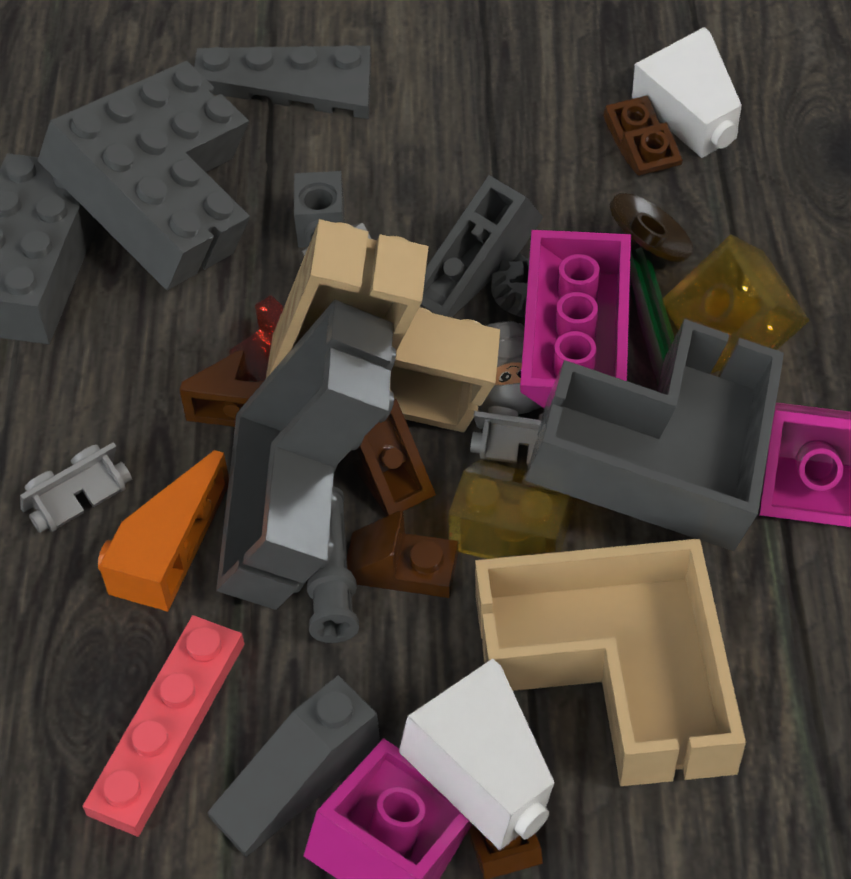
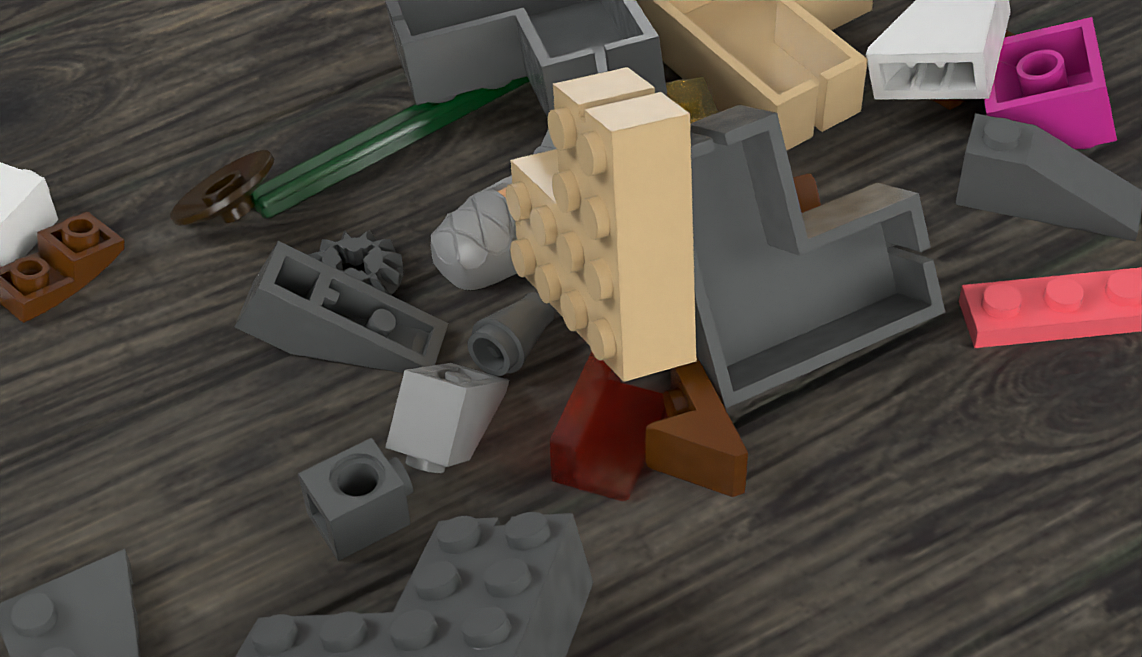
camera: 120 degrees left, 5 degrees down
light grey hinge [20,442,132,533] -> none
orange slope [98,450,229,612] -> none
dark pink slope [520,230,631,409] -> none
clear yellow slope [663,234,810,374] -> none

